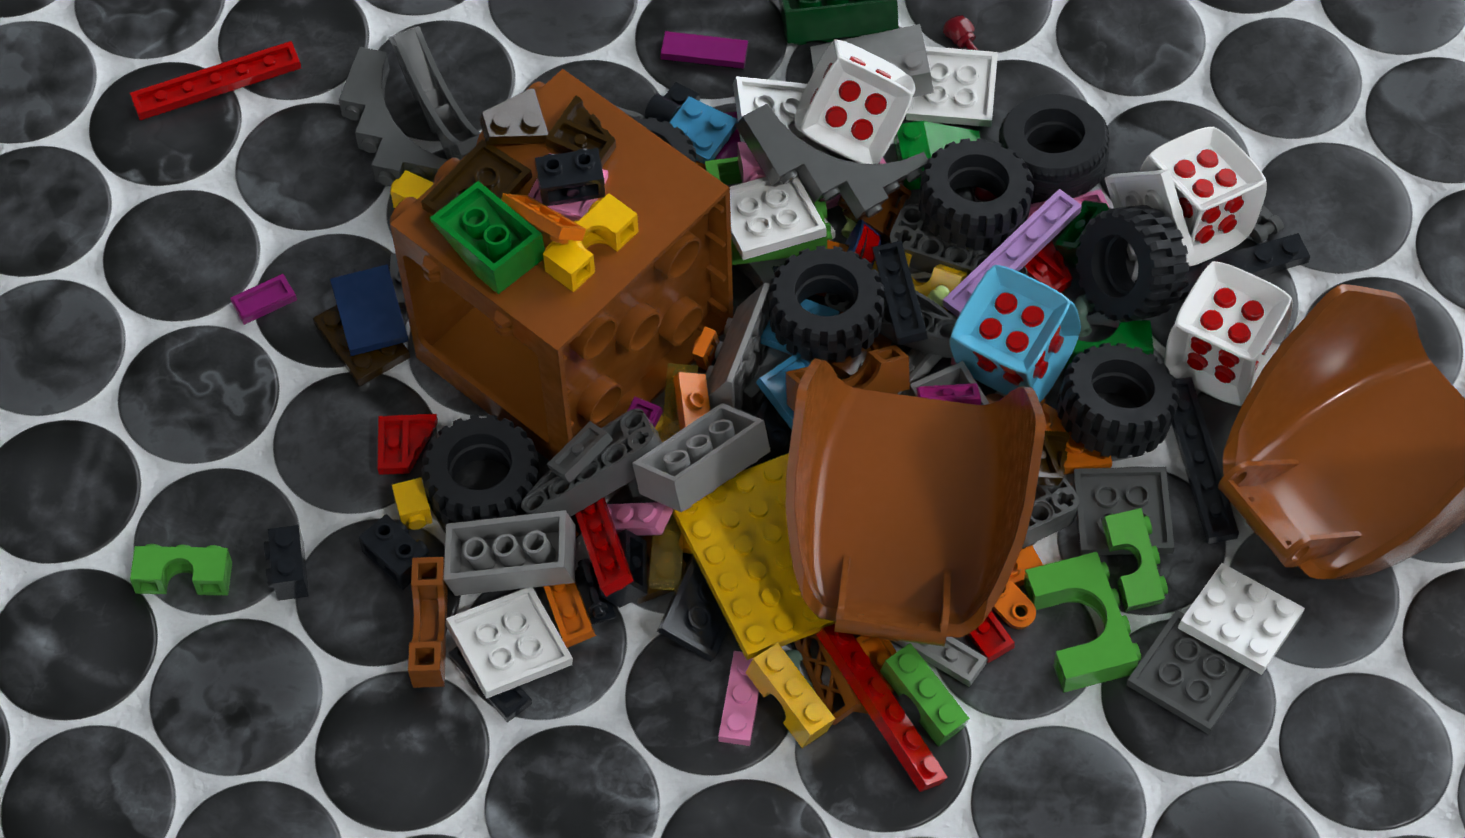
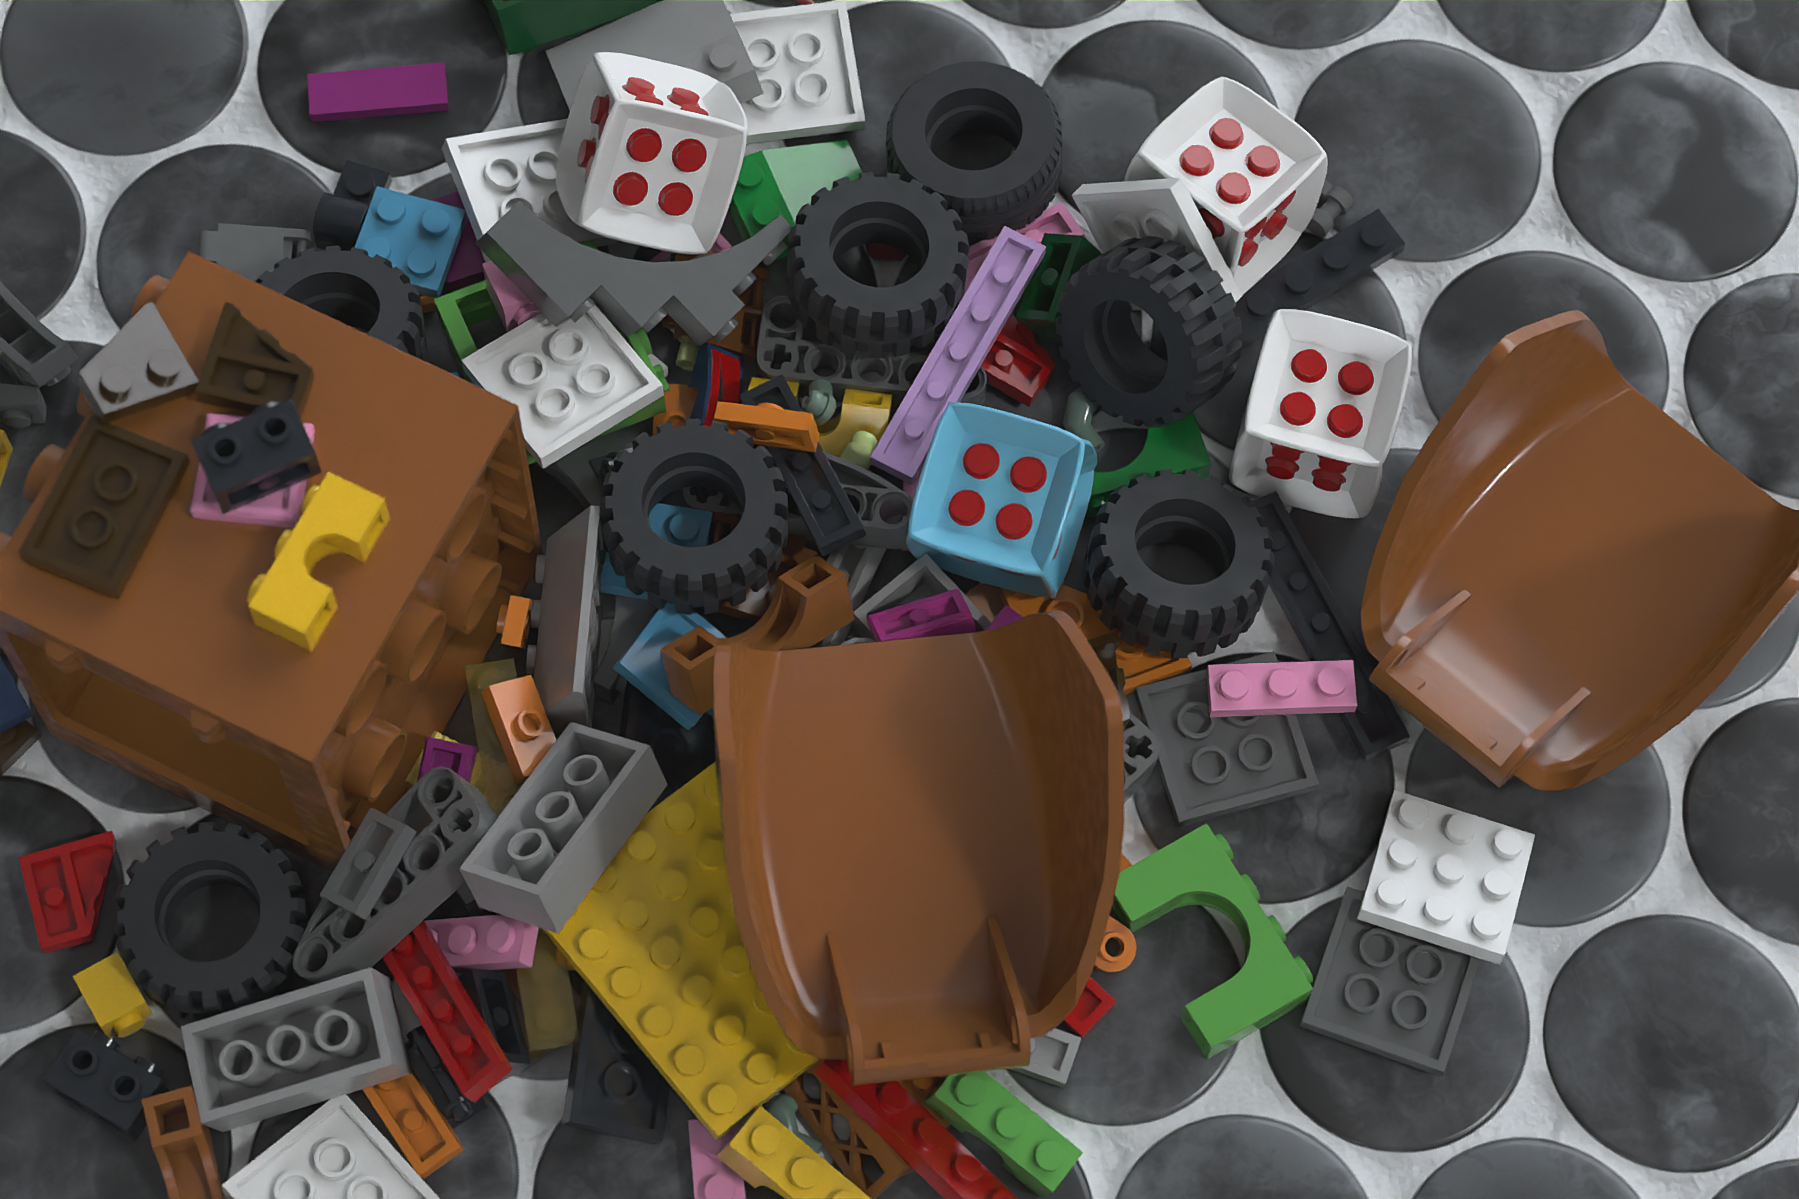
camera: 20 degrees left, 10 degrees up
green slope [430,181,545,294] -> none
orange plate [501,193,586,244] -> none
bright green arch [1102,508,1168,612] -> none
none -> orange plate [714,401,819,452]
none -> sand green arm [801,379,836,425]
none -> bright pink plate [1206,660,1357,717]

